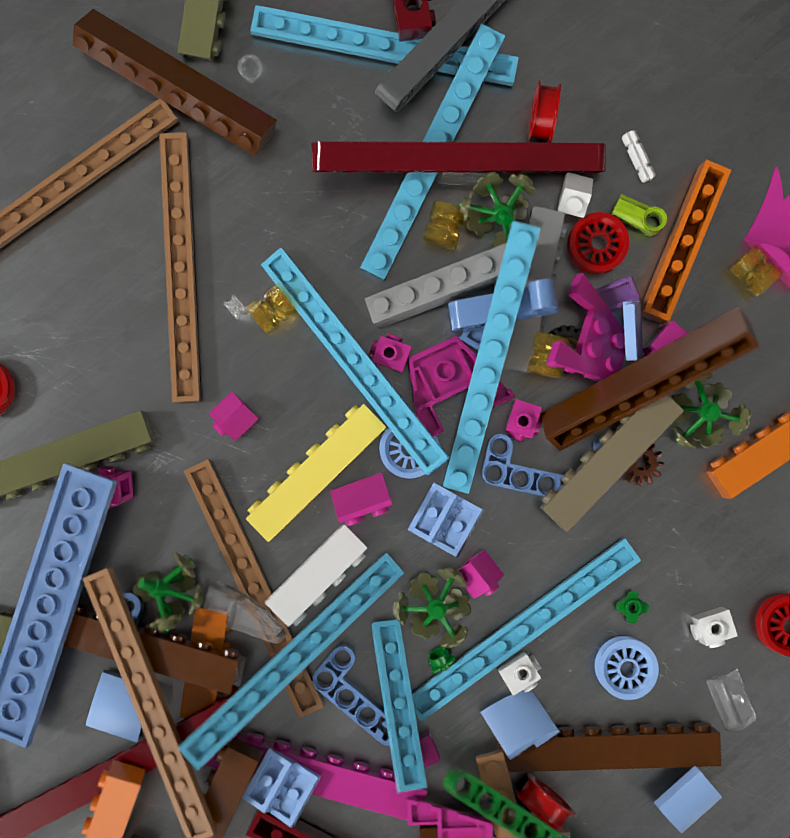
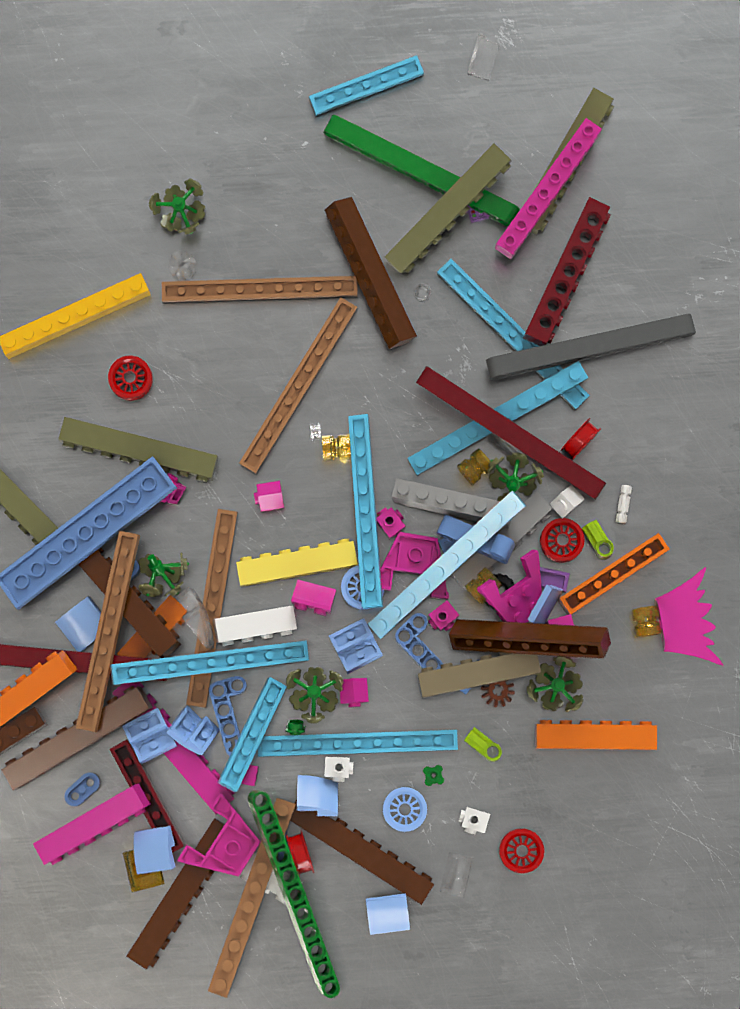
camera: 35 degrees right, 5 degrees down
none -> light blue slope [166,705,220,755]
none -> lime piece [464,727,502,762]

